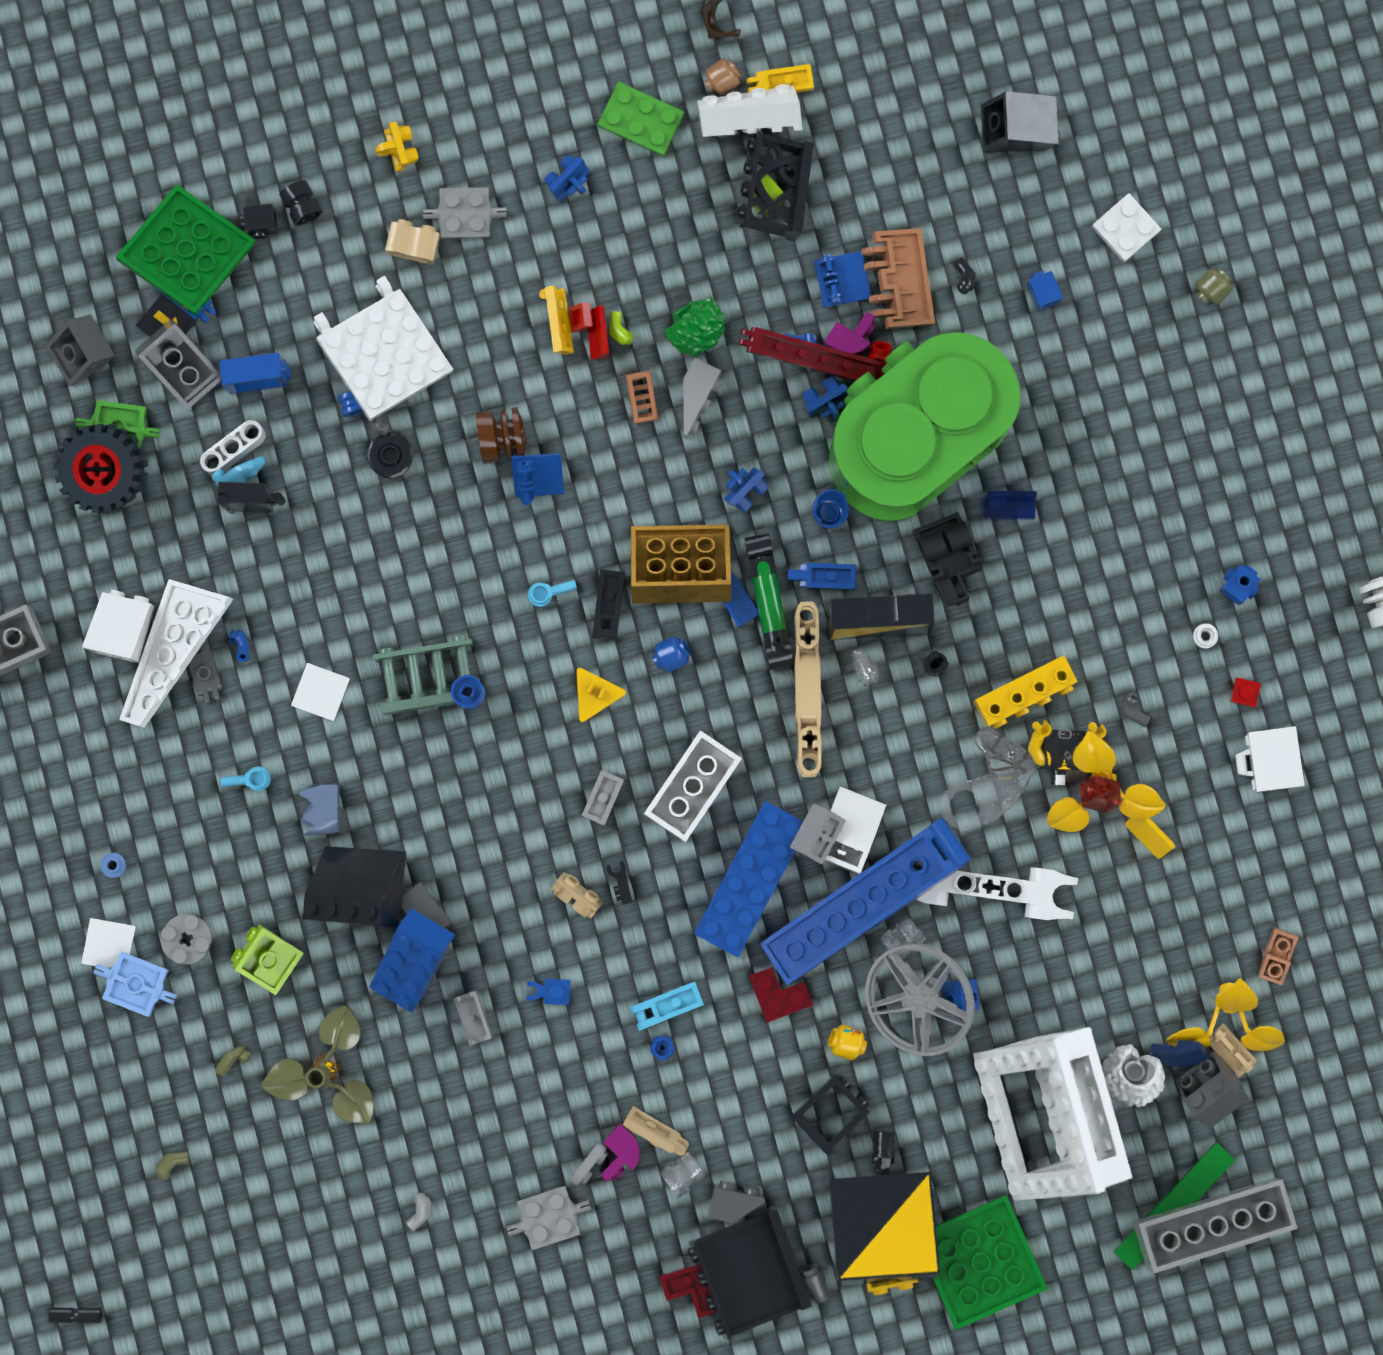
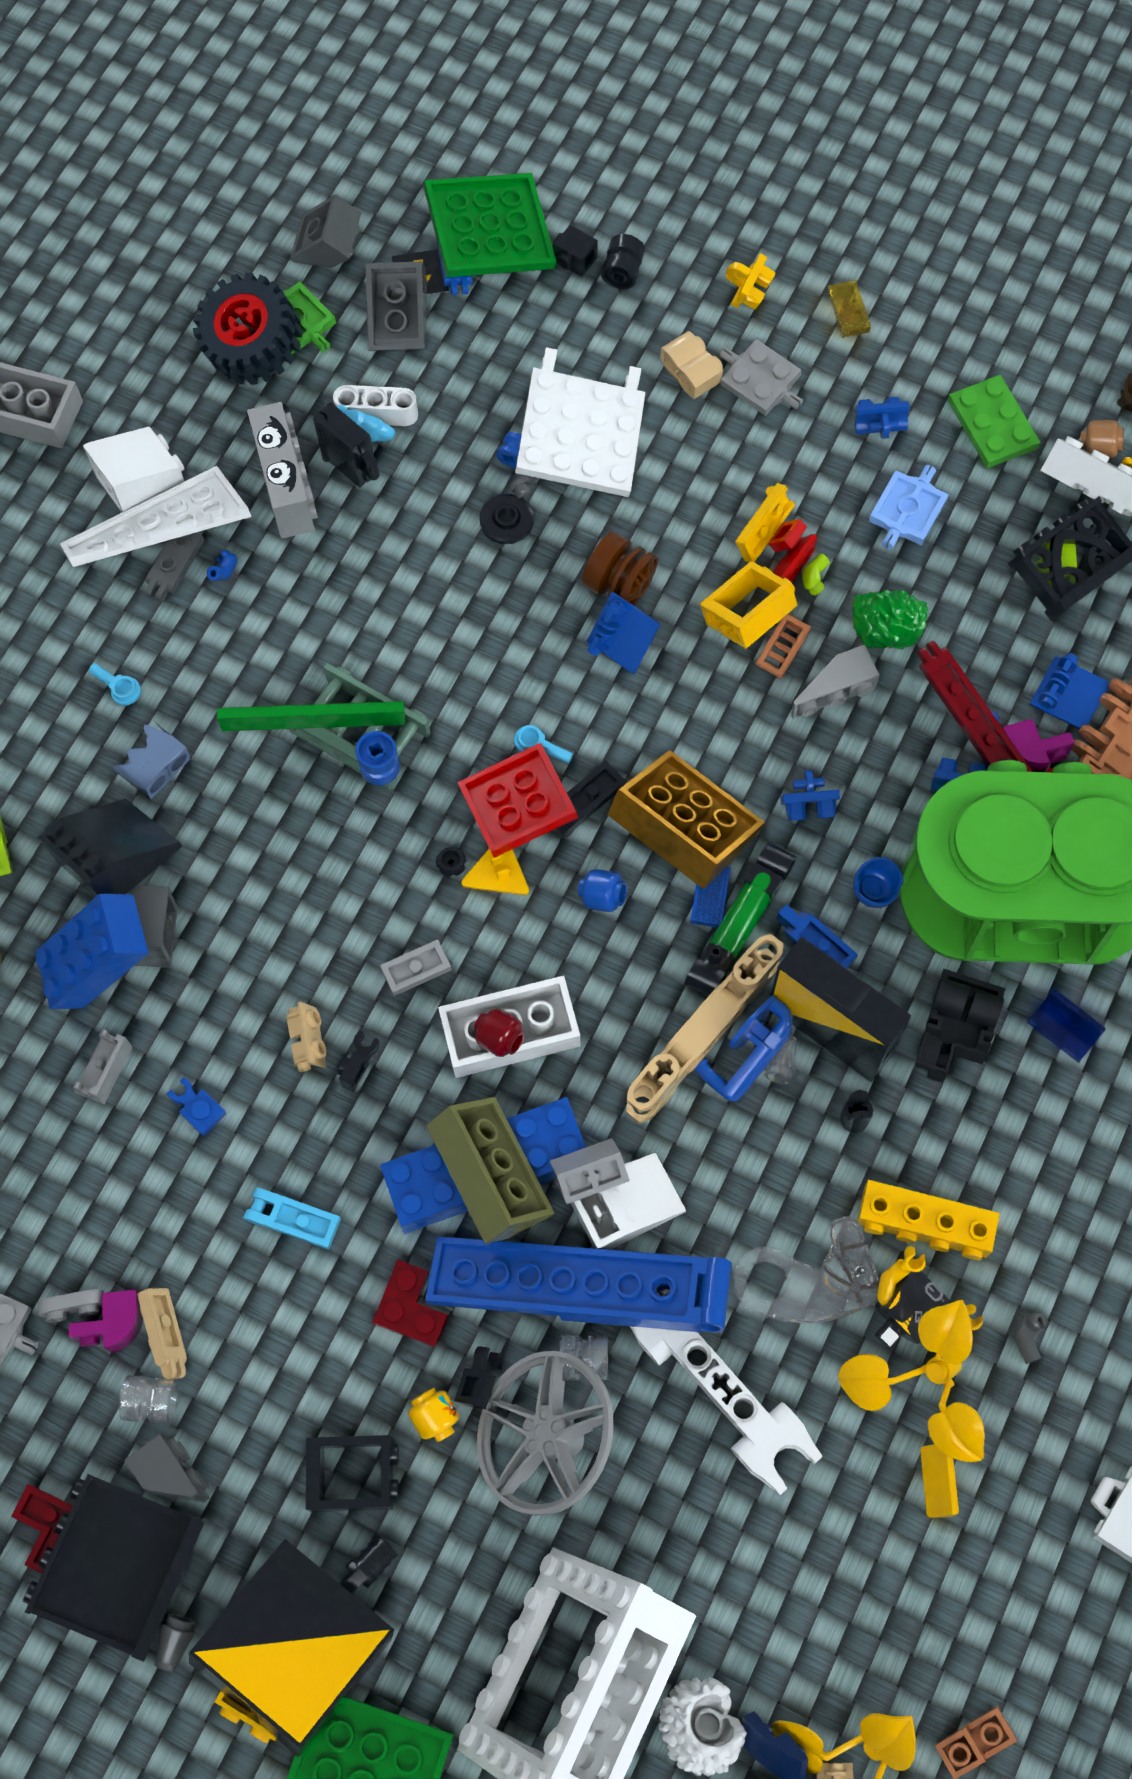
camera: 45 degrees right, 15 degrees down
blue window [219,353,291,394] -> none
white sticker [291,663,350,721] -> none
blue plate [650,1036,675,1060] -> none
blue brick [942,979,979,1017] -> none
clear red brick [1080,775,1121,813] -> none
none -> green tile [217,701,406,732]
none -> light grey brick [247,402,318,539]
none -> olive slope [426,1097,555,1244]
none -> black plate [436,847,467,877]
none -> black plate [454,1346,502,1410]
none -> red plate [457,742,579,858]
none -> dark red head [474,1008,525,1057]
none -> blue piece [693,995,793,1102]
none -> yellow window [700,561,798,649]
none -> clear yellow plate [828,280,871,338]
none -> light blue plate [869,465,949,550]

